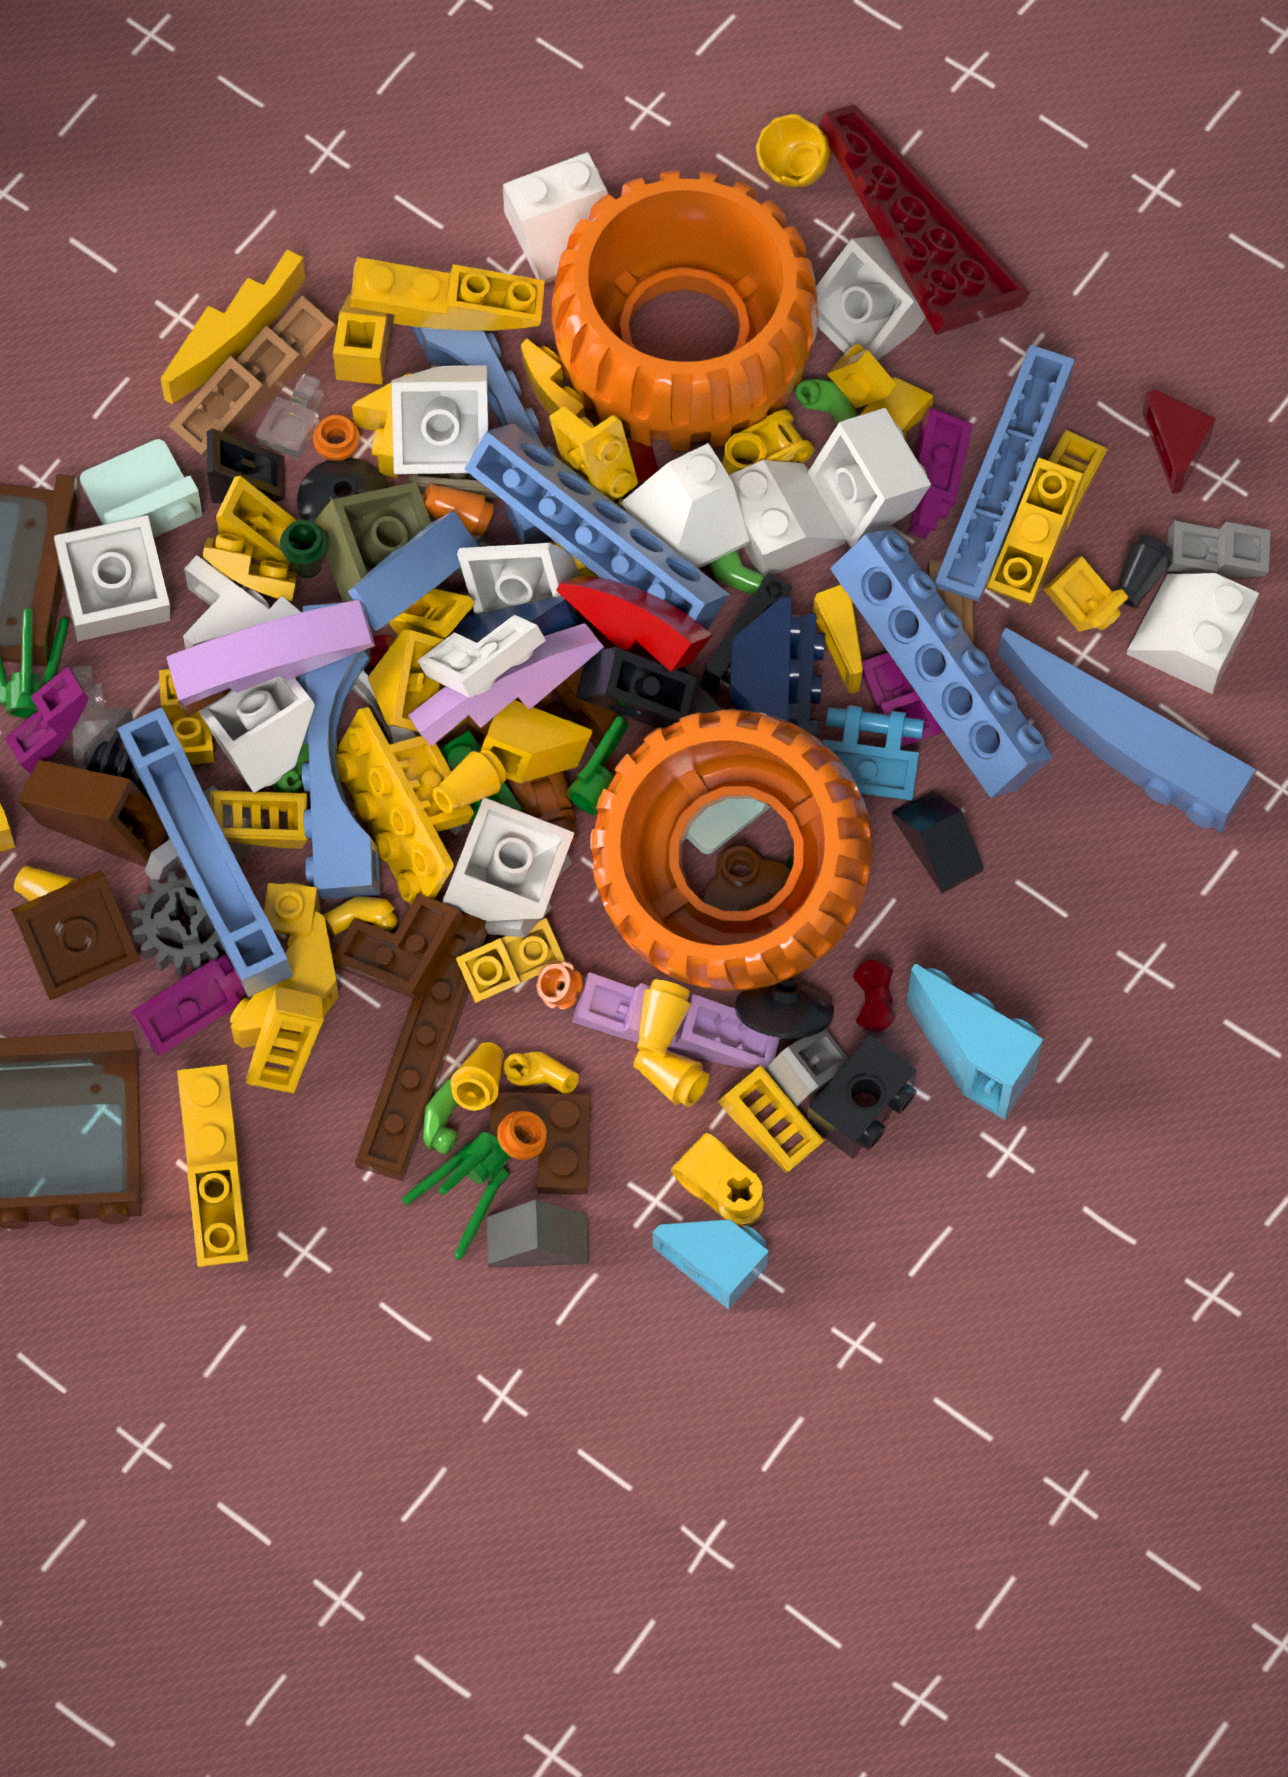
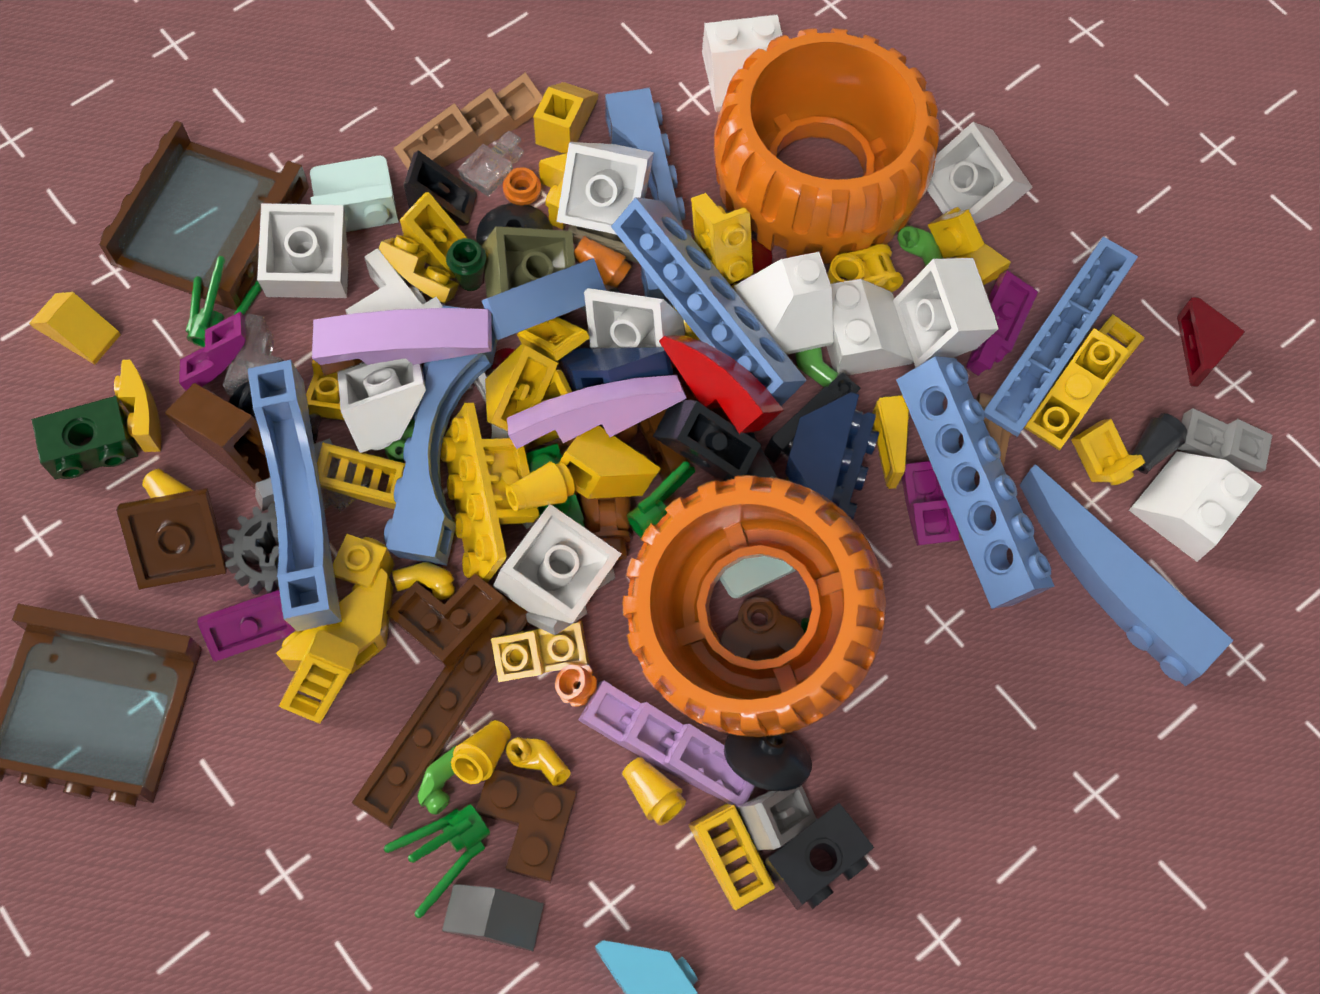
camera: 10 degrees right, 0 degrees up
yellow slope [161,249,306,404] -> none
yellow slope [177,1065,248,1267] -> none
yellow slope [350,257,545,331] -> none
white plate [417,615,546,698] -> none
orange plate [497,1111,546,1160] -> none
yellow slope [521,339,585,419] -> none
yellow cone [637,979,691,1057] -> none
yellow piece [671,1133,764,1227] -> none
yellow hair [756,114,831,189] -> none
dark red wing [818,104,1030,335] -> none
dark azure plate [823,705,924,801] -> none
dark red piece [853,960,896,1033] -> none
black slope [892,791,984,894] -> none
medium azure slope [906,963,1043,1120] -> none

